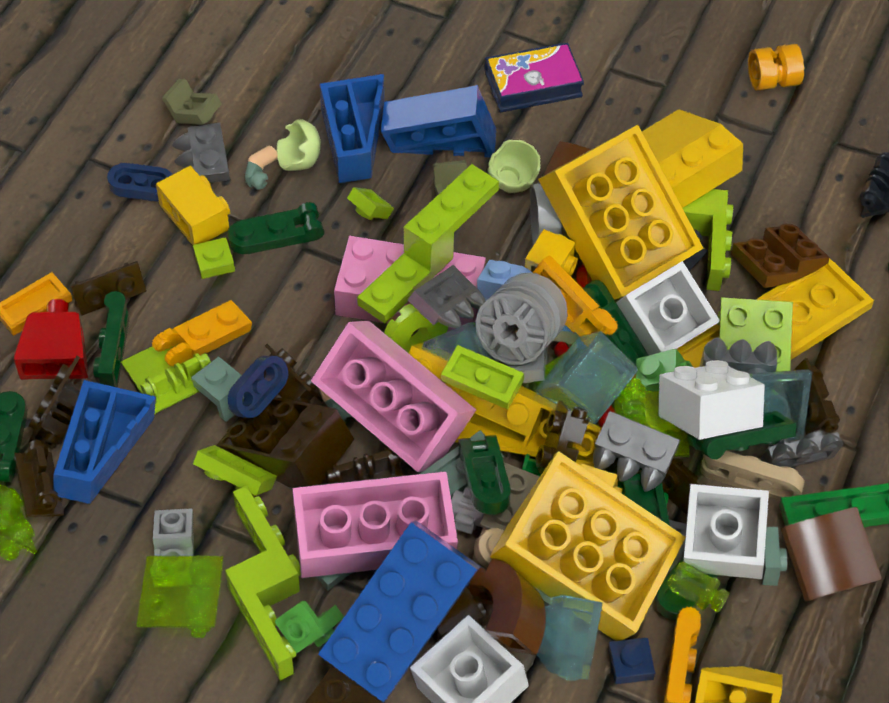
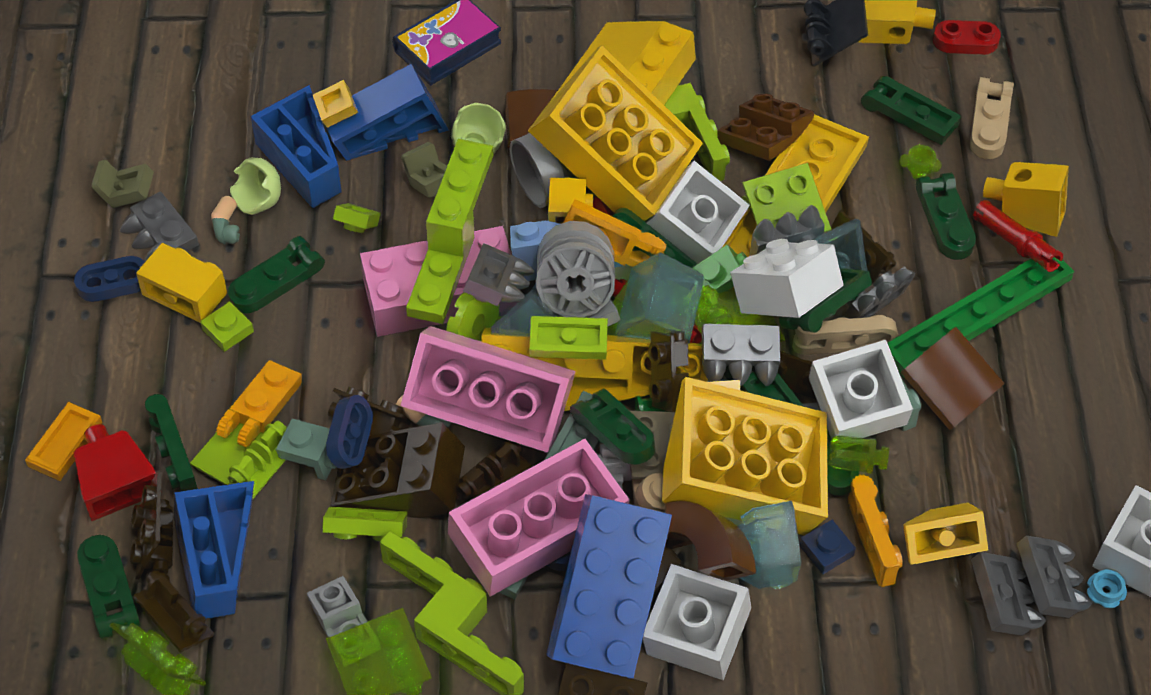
camera: 25 degrees left, 0 degrees up
dark brown hinge [70,261,147,316] -> none
bright green bracket [275,600,344,653] -> none
none -> yellow plate [313,80,358,128]

